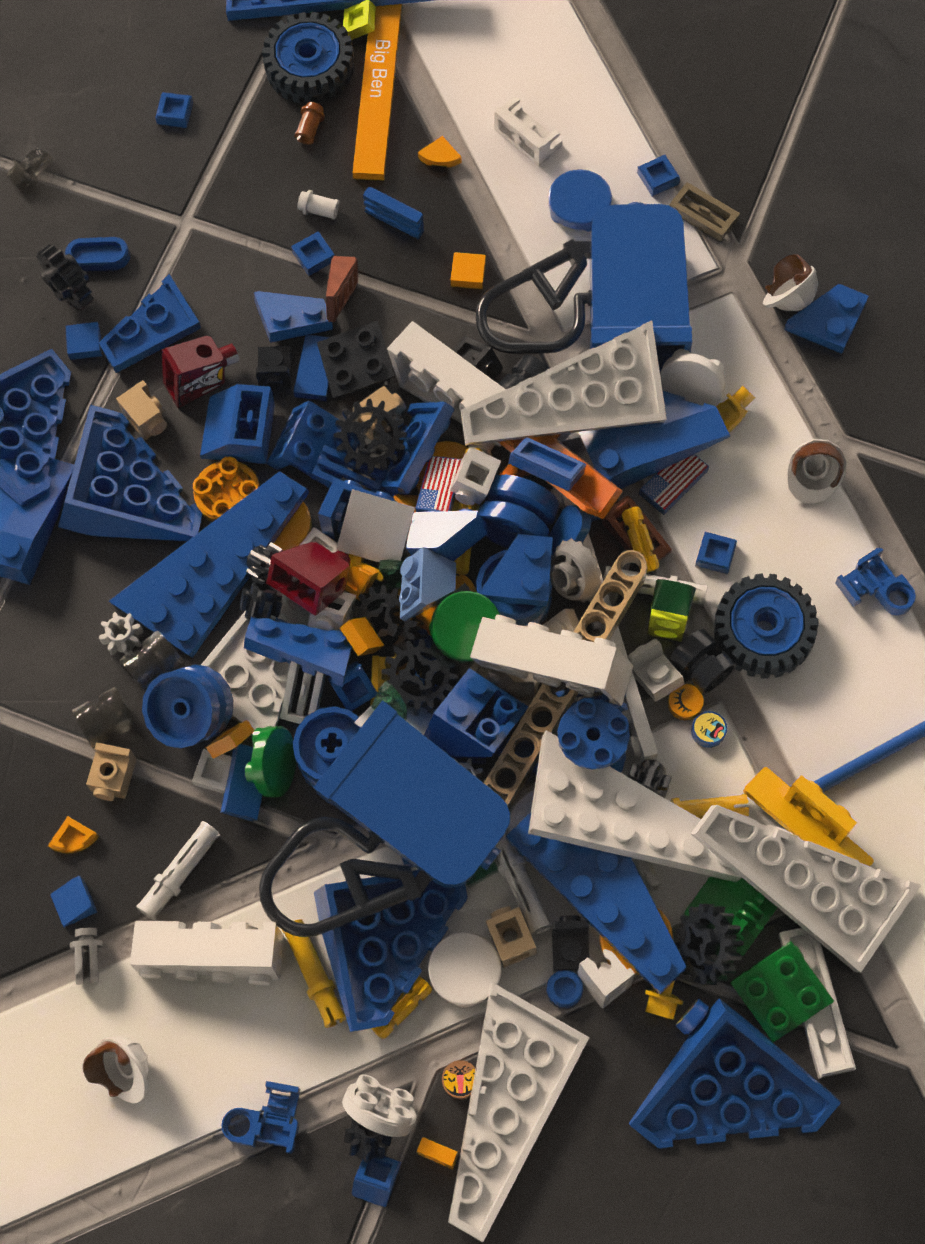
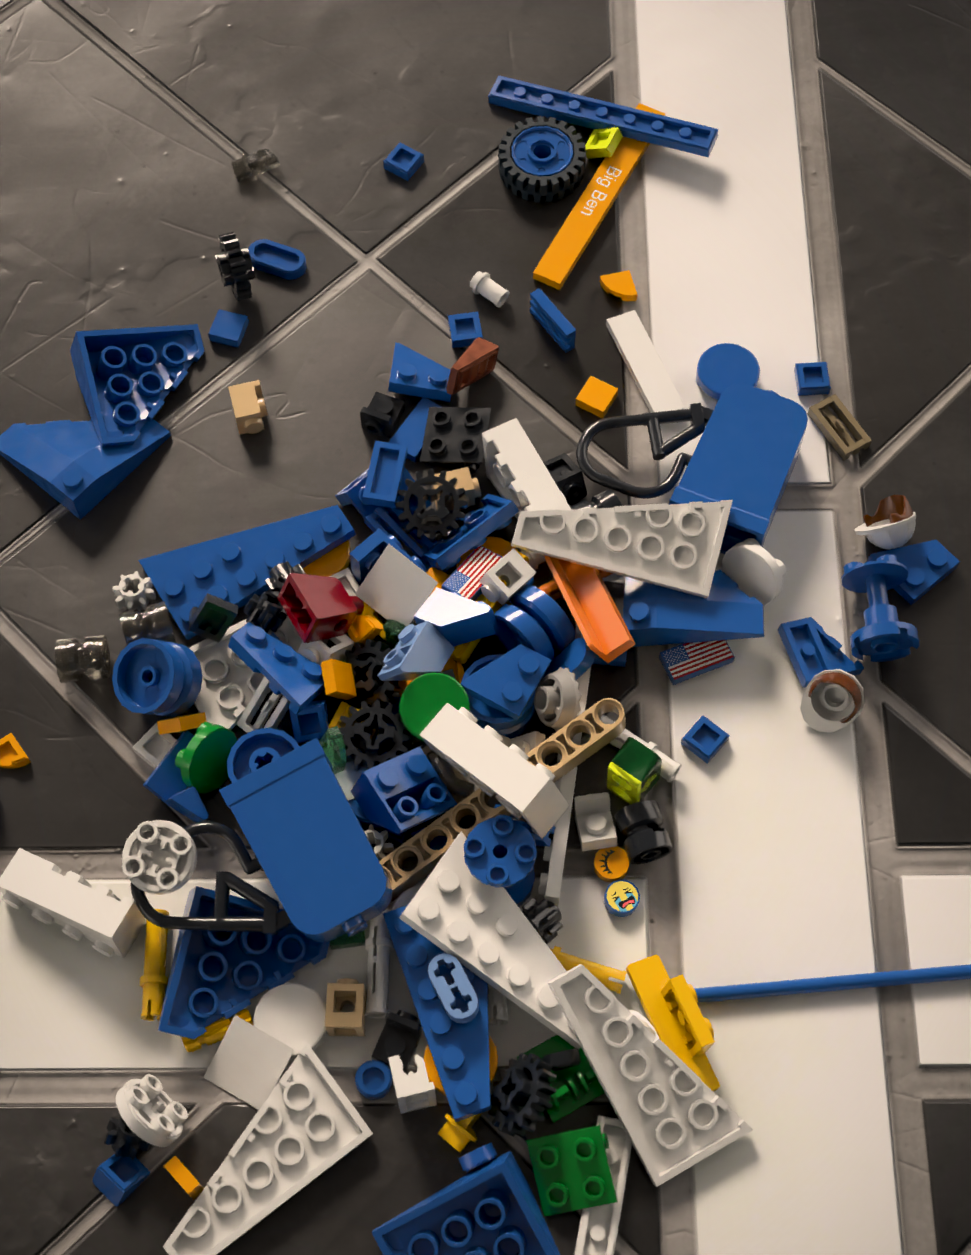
camera: 20 degrees right, 5 degrees down
blue slope [58,405,202,541] -> none
tan brick [86,742,137,801] -> none
blue wing [99,274,201,373] -> none
white pin [136,821,220,921] -> none
dark red torso [162,336,239,408] -> none
light orange tile [193,457,260,522] -> none
blue slope [200,384,275,464] -> none
blue piece [221,1081,301,1154] -> none
dark orange pin [294,102,325,145] -> none
tile [442,1060,476,1100] -> none
white hinge [494,97,563,166] -> none
blue tile [508,437,586,491] -> none
copper slope [602,495,672,562] -> none
yellow axle [622,507,659,573] -> none
wheel [713,573,818,679] -> none
yellow piece [716,386,755,433] -> none
blue piece [835,548,916,616] -> none
none -> white tile [122,820,197,895]
none -> blue slope [165,786,209,823]
none -> black bracket [189,593,238,643]
none -> white sticker [203,1015,295,1110]
none -> blue tile [363,441,407,508]
none -> medium blue beam [428,953,479,1024]
none -> black tile [542,1049,581,1072]
none -> white tile [606,310,685,412]
none -> blue wing [777,617,864,688]
none -> blue piece [841,555,919,662]

